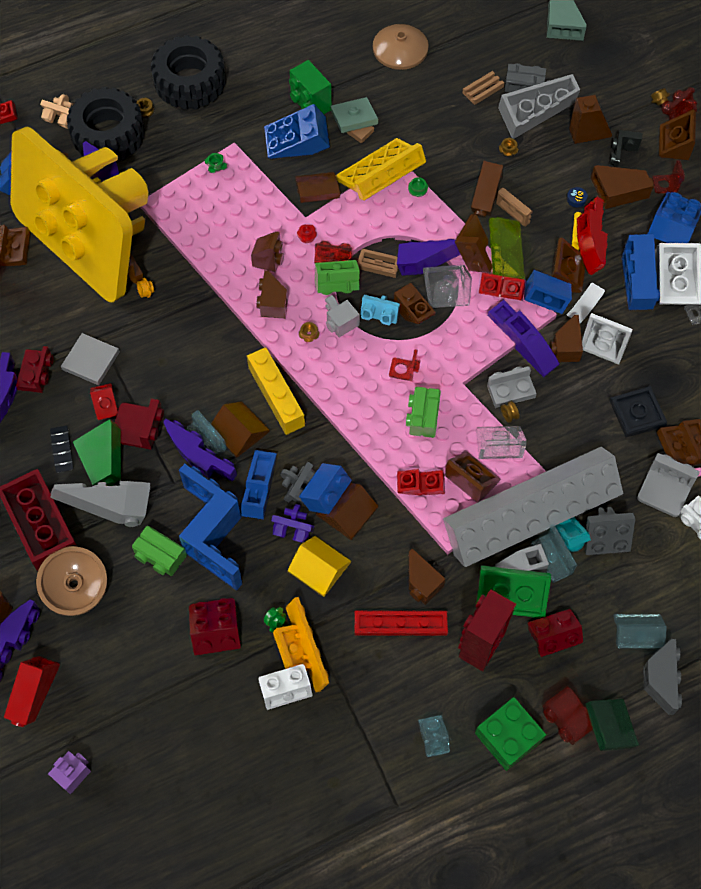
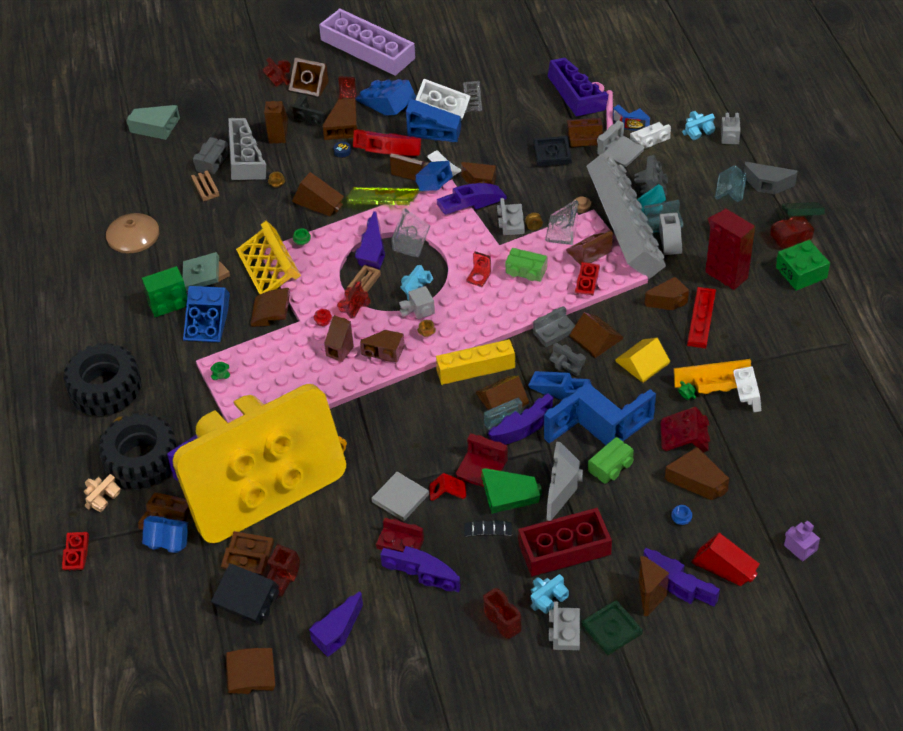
camera: 75 degrees left, 15 degrees down
medium nougat dish [36,547,107,616] -> none
dark purple hips [271,504,315,543] -> none
blue brick [299,463,352,514] -> none
bright green brick [315,260,359,295] -> none
reddish brown slope [393,283,436,324] -> none
clear light blue bracket [418,715,450,757] -> none
reddish brown bracket [455,214,493,273] -> none
green tile [476,566,551,618] -> none
red slope [479,273,526,301] -> none
medium nougat tile [496,188,532,226] -> none
yellow wheel [572,212,582,250] -> none
white slope [582,313,632,364] -> none
pearl gold plate [651,88,670,105] -> none
none -> dark grey bracket [533,306,575,347]
none -> medium nougat plate [573,197,591,213]
none -> reddish brown slope [665,447,729,500]
none -> blue plate [671,505,692,525]

